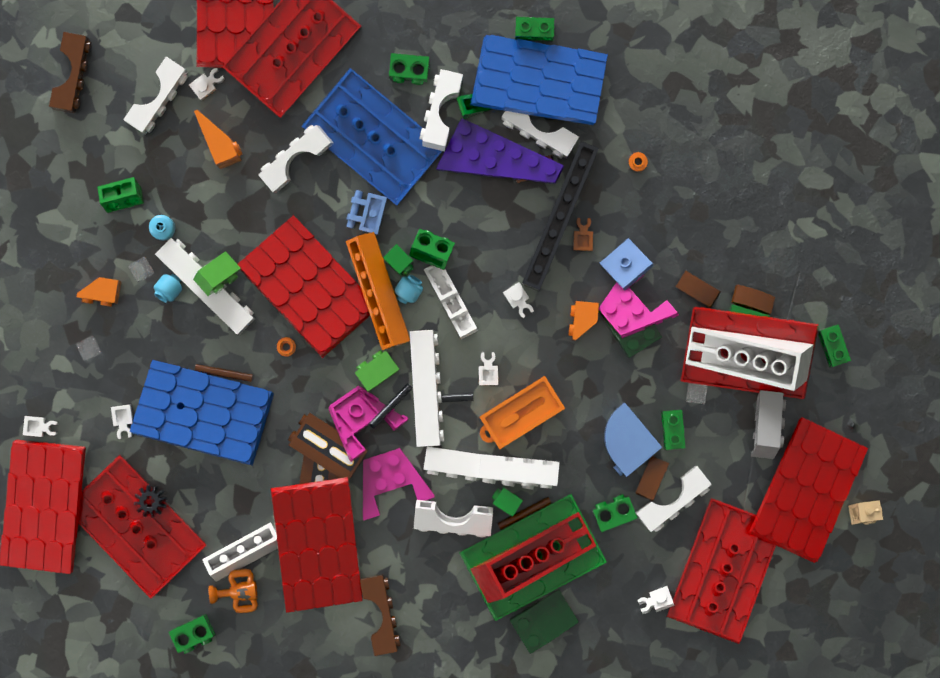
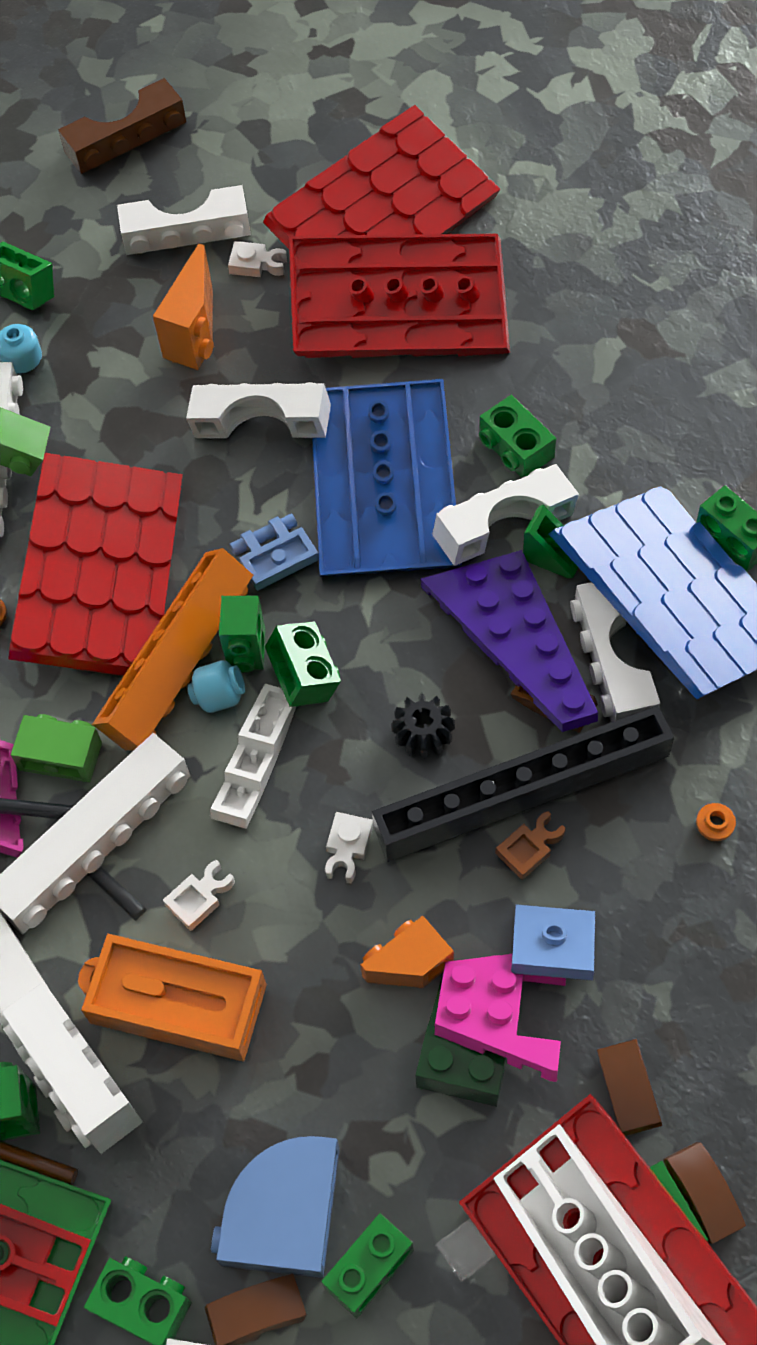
camera: 45 degrees right, 25 degrees down
none -> black gear [391,693,455,759]

